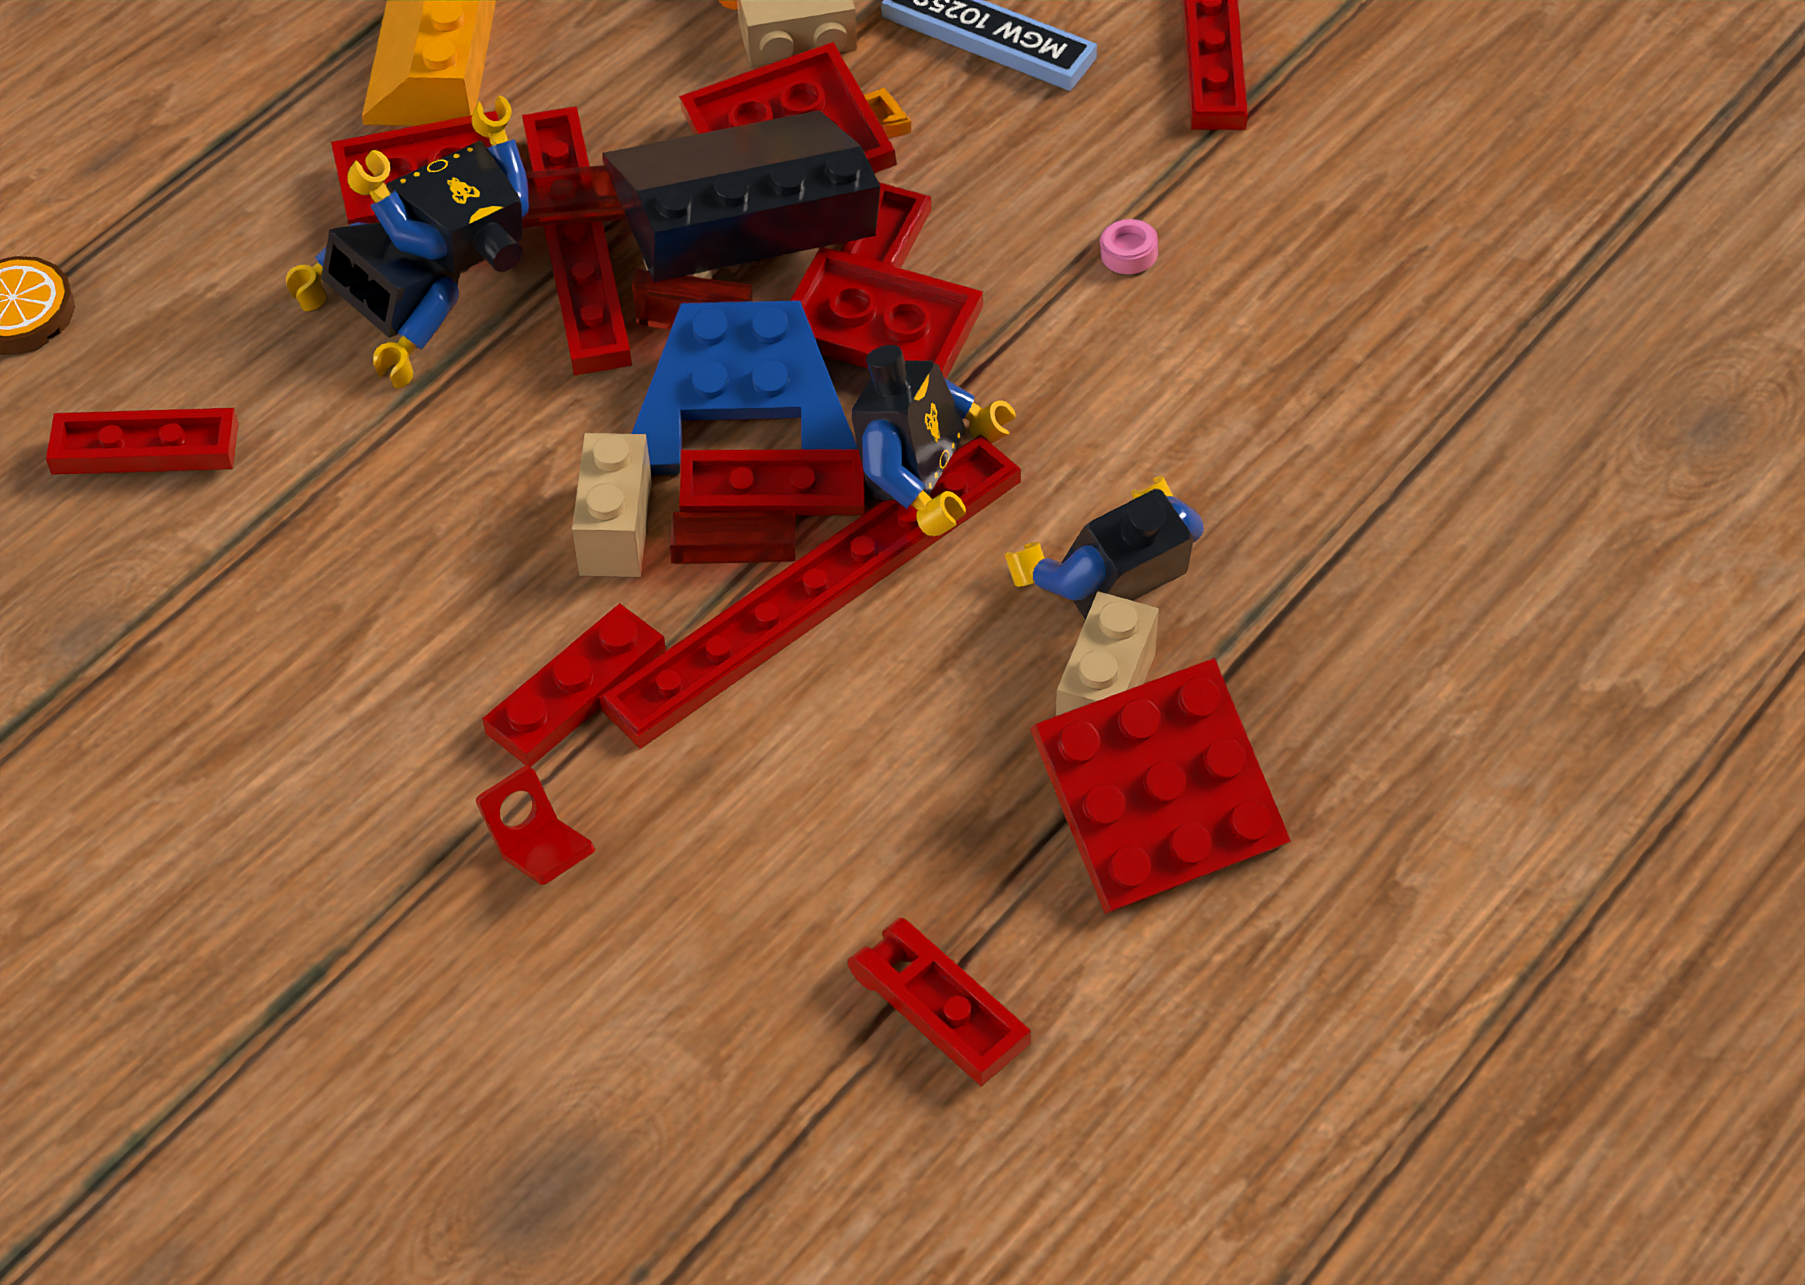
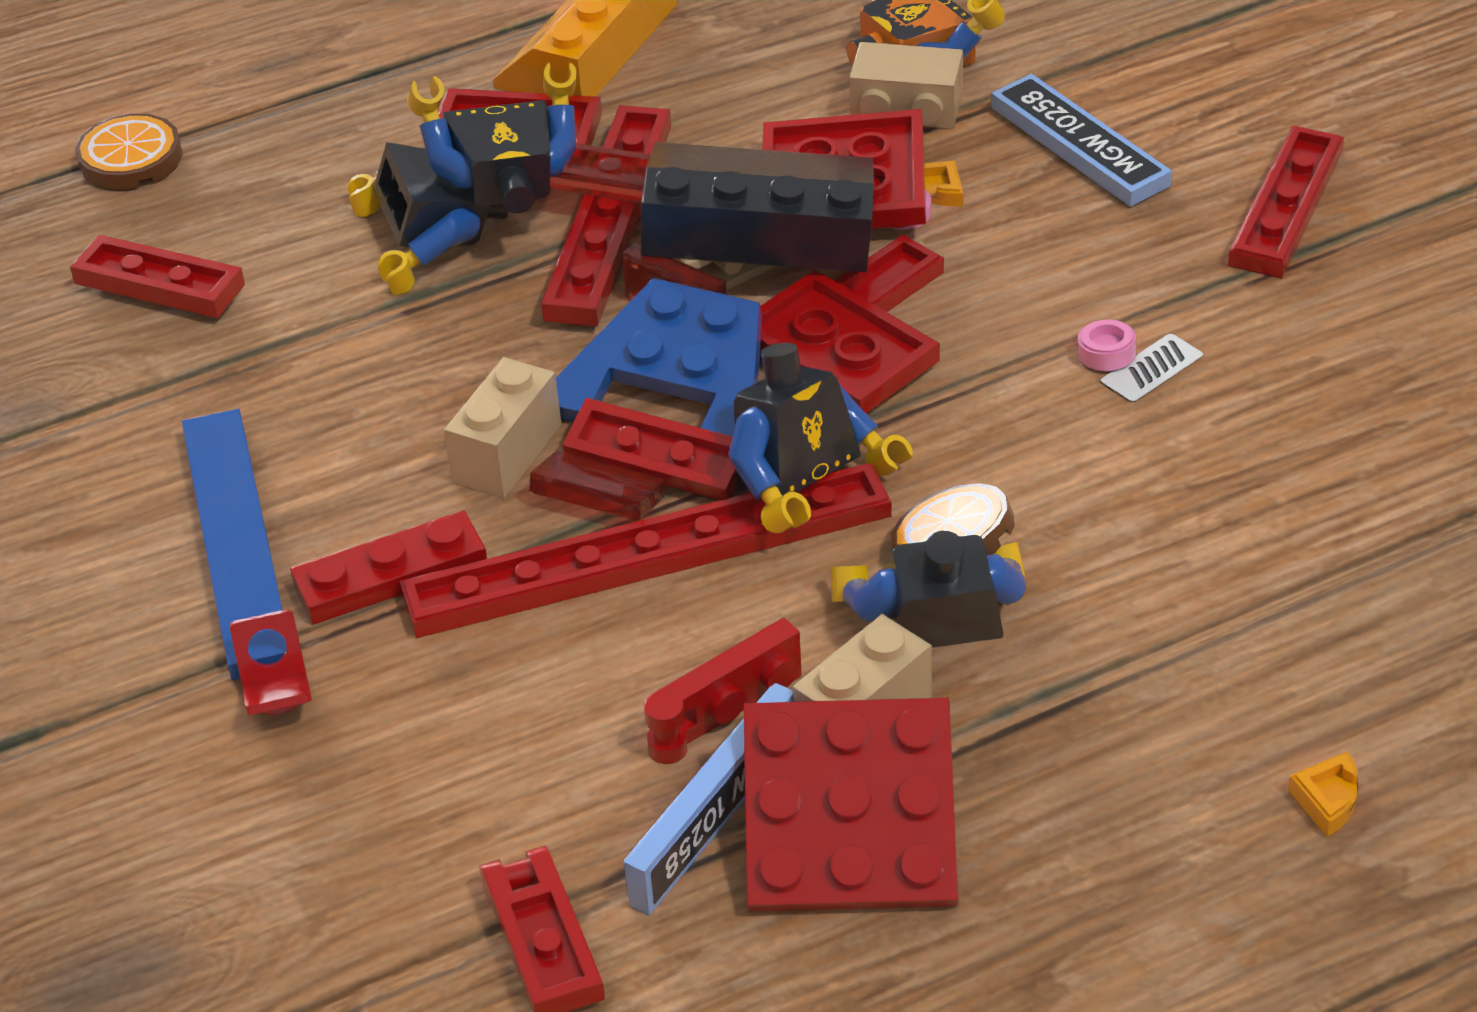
camera: 25 degrees right, 10 degrees down
none -> blue tile [181,408,286,681]
none -> light blue tile [623,683,793,916]
none -> red plate [644,617,802,764]
none -> tile [891,483,1015,555]
none -> white sticker [1101,334,1203,401]
none -> light orange tile [1288,751,1358,837]

